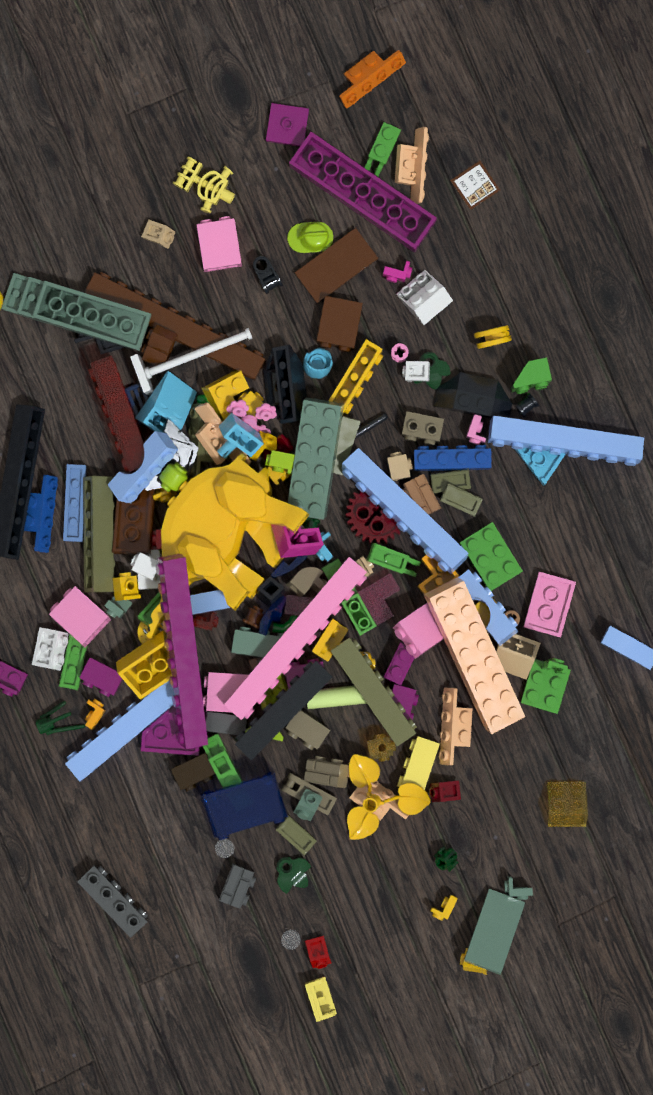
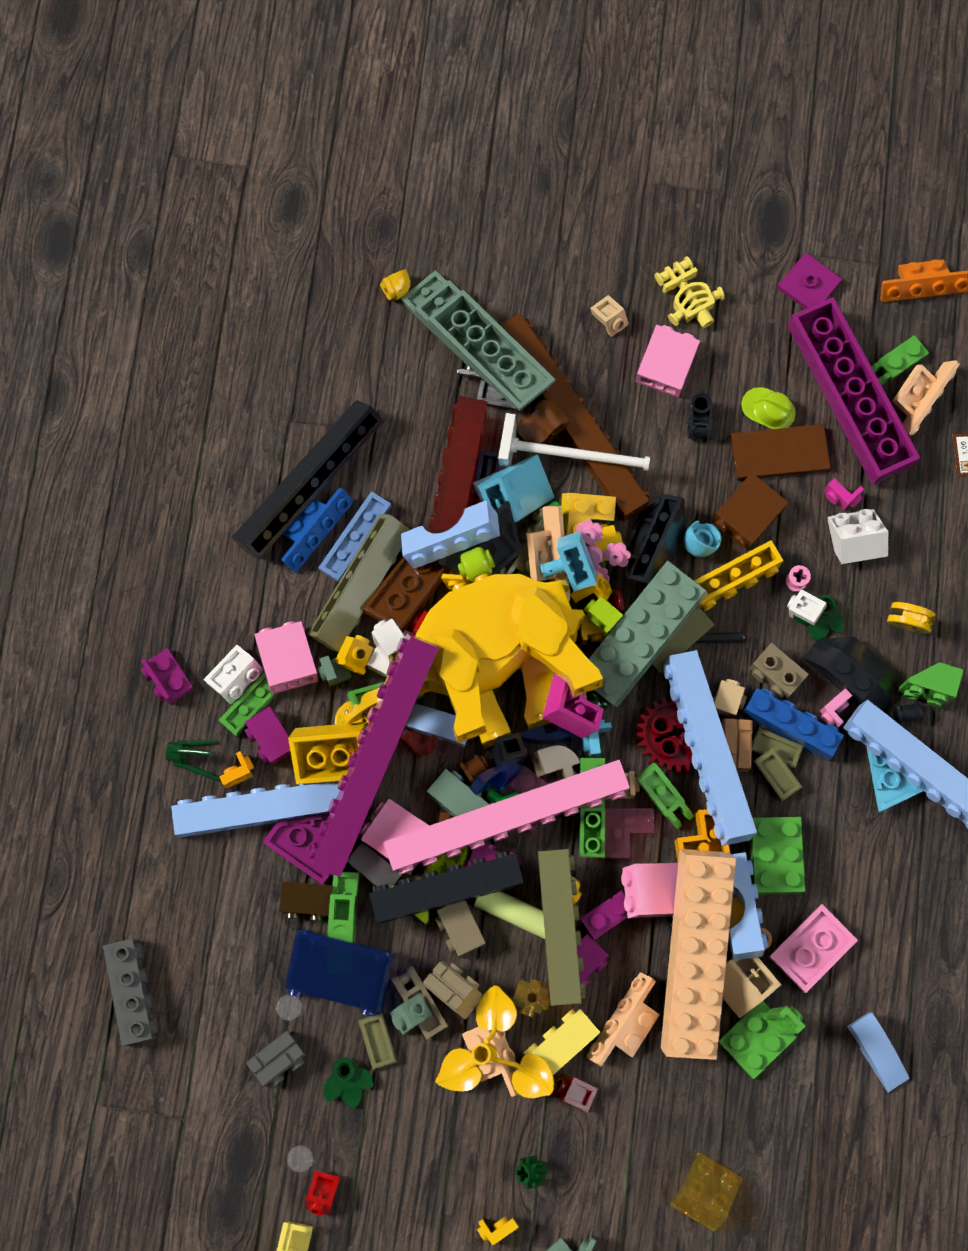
camera: 30 degrees right, 10 degrees down
yellow bracket [312,619,348,661] -> none

